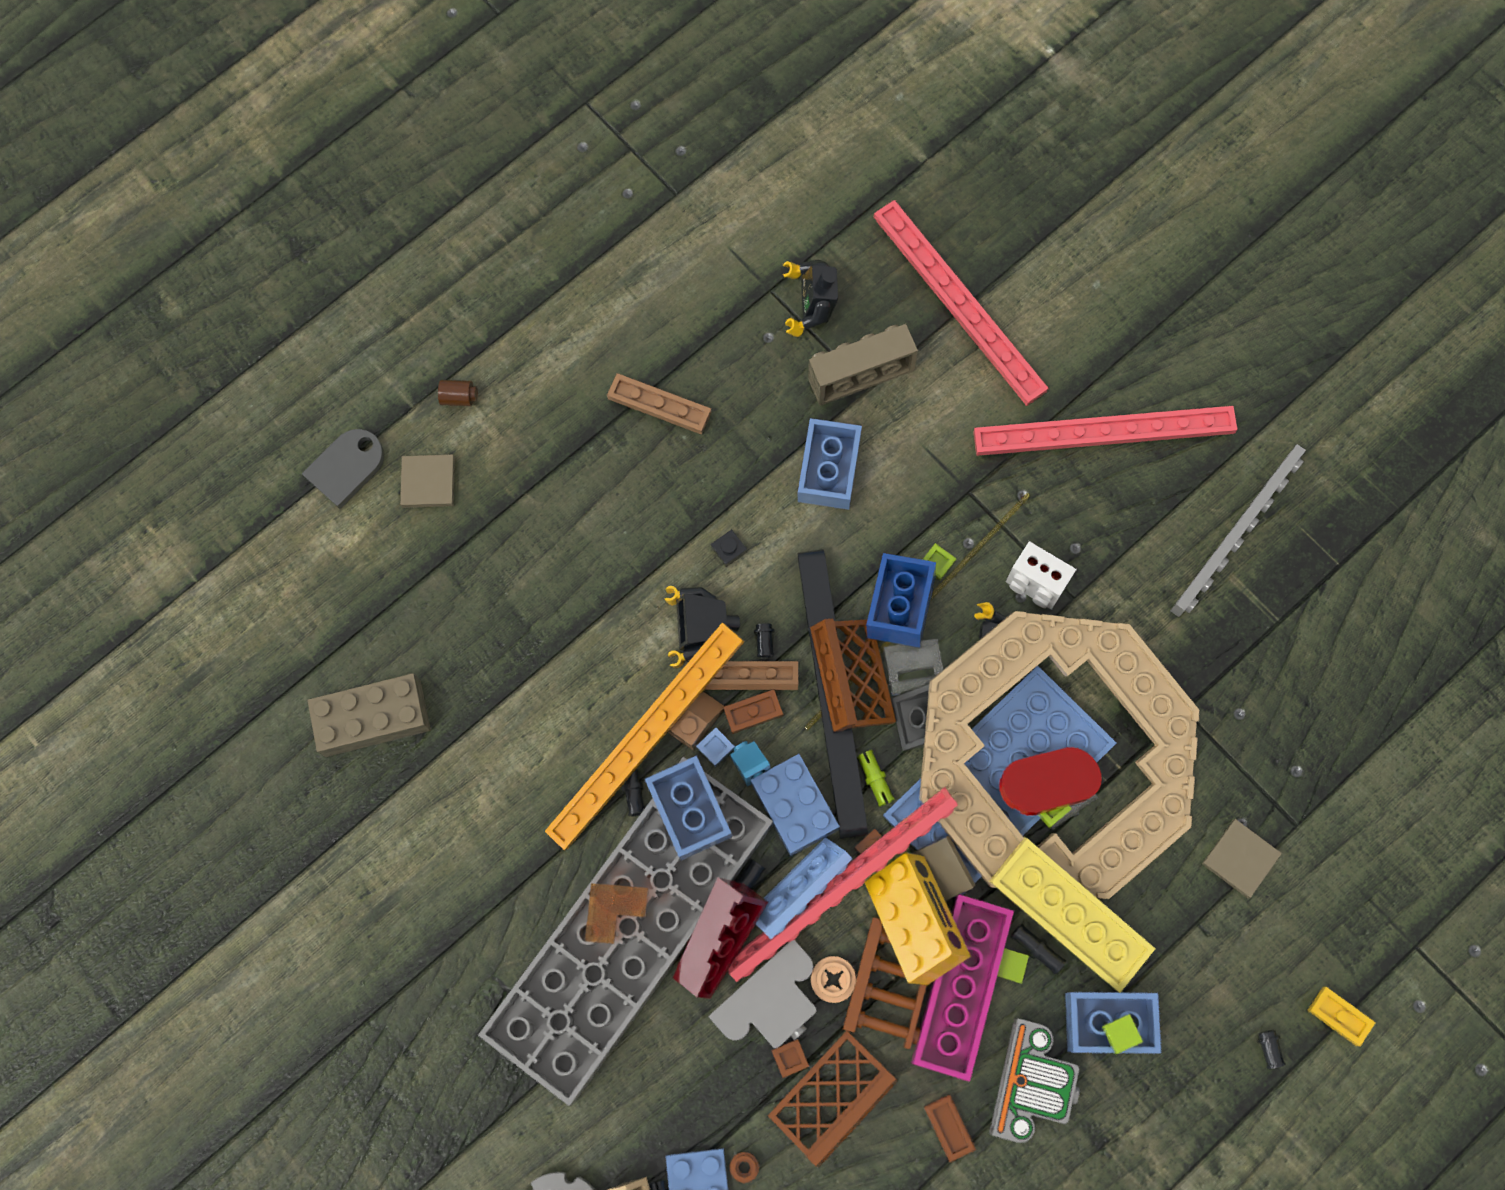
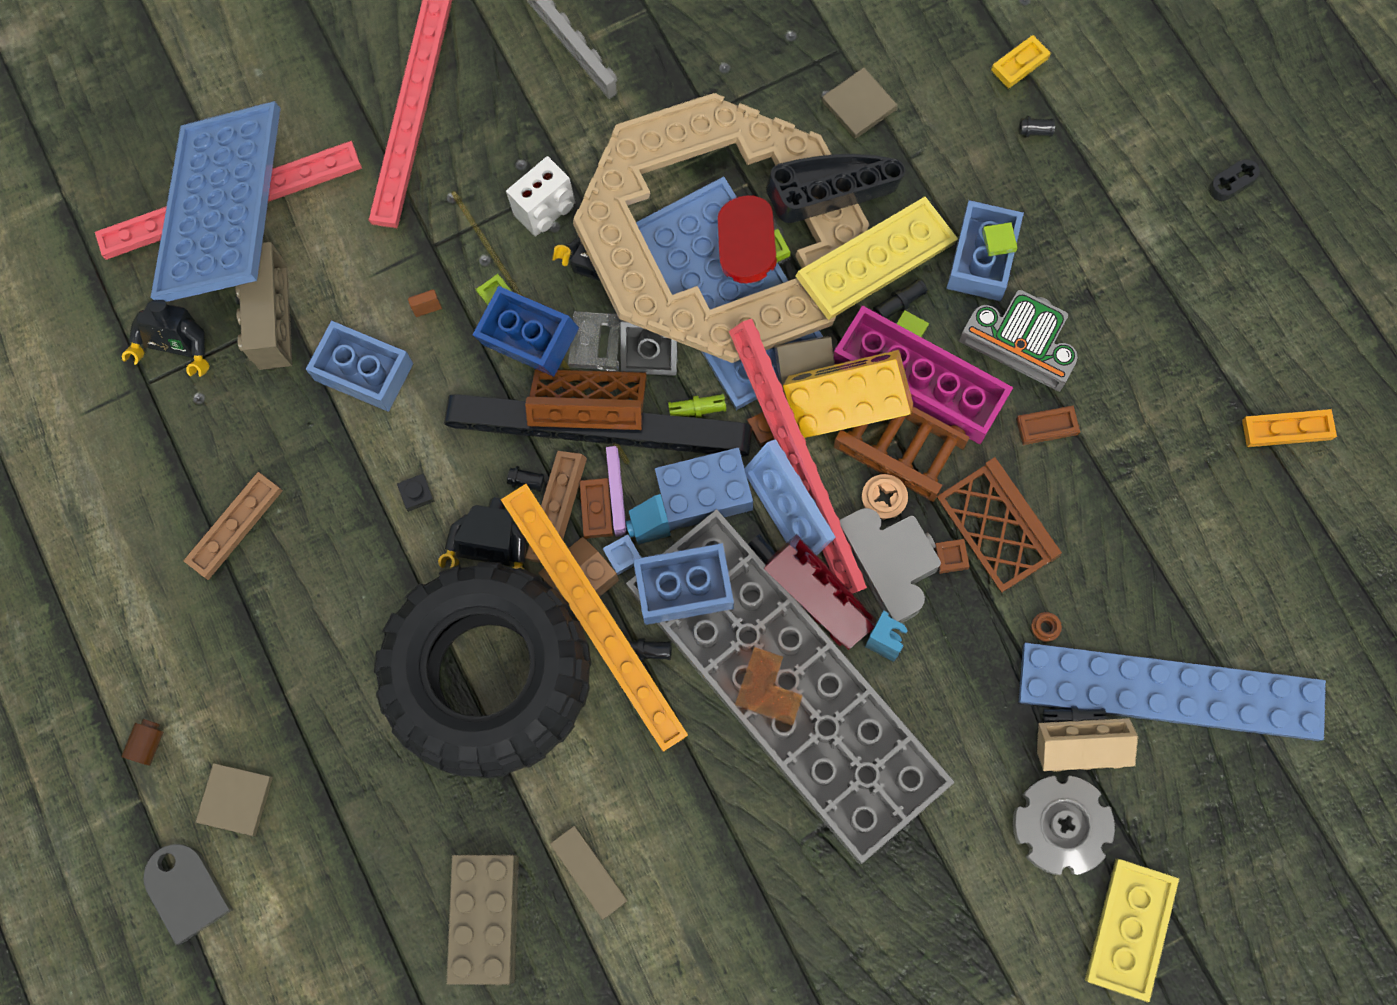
camera: 75 degrees left, 0 degrees up
none -> medium blue plate [151,101,280,302]
none -> black tyre [374,562,591,779]
none -> dark orange tile [408,290,442,317]
none -> dark tan tile [550,826,628,920]
none -> lavender tile [606,446,627,537]
none -> black beam [766,154,905,223]
none -> dark azure hinge [865,611,907,662]

